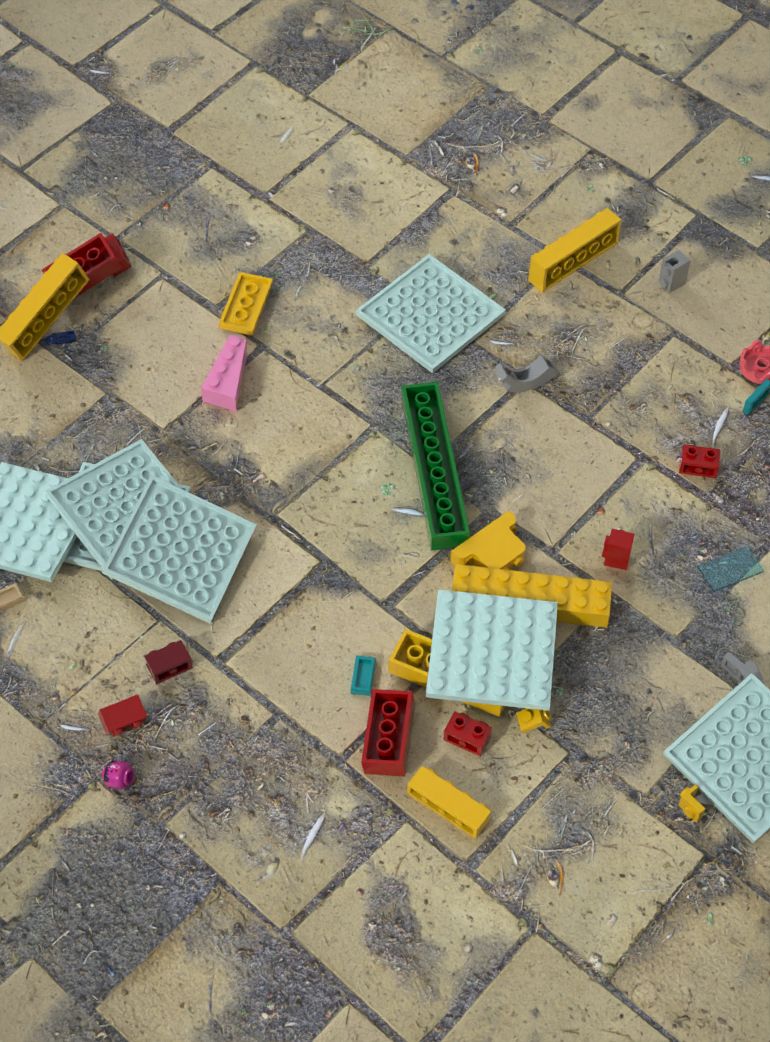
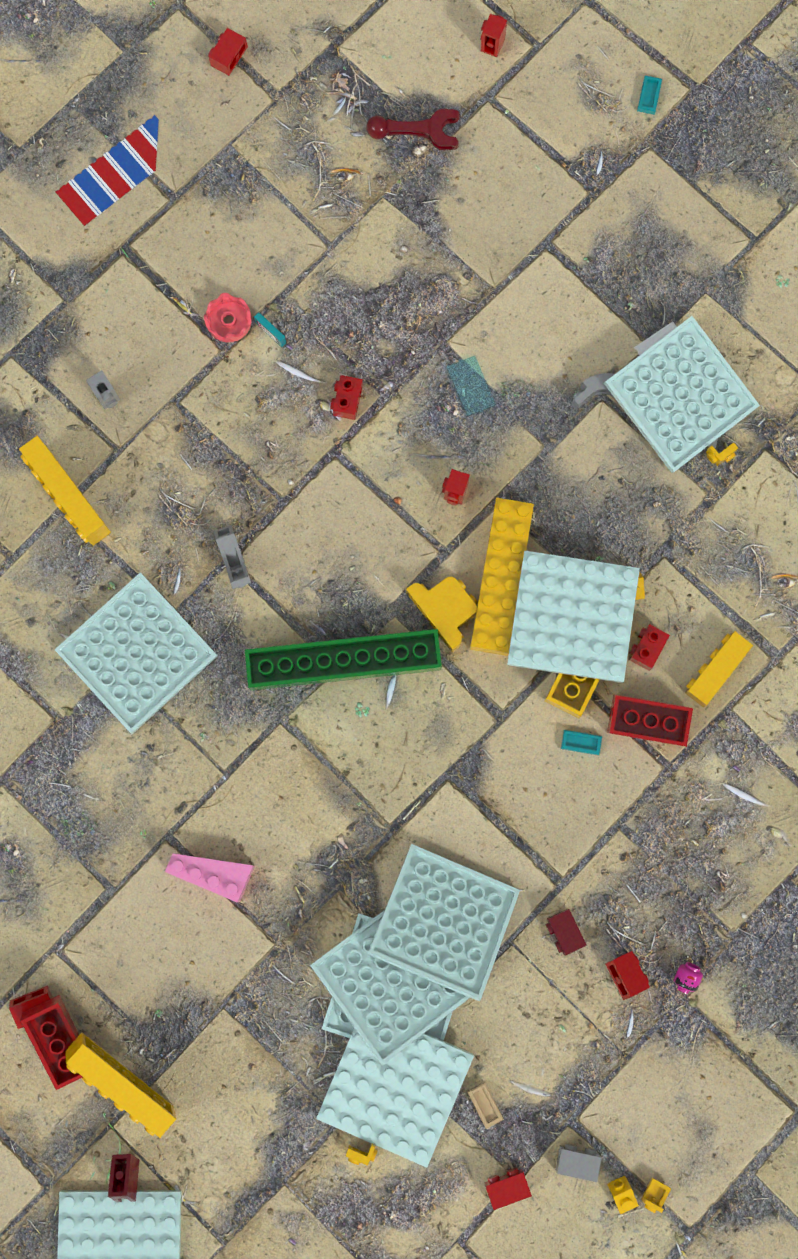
camera: 85 degrees left, 25 degrees up
clear blue piece [41,331,76,345] -> none
yellow plate [218,272,273,336] -> none

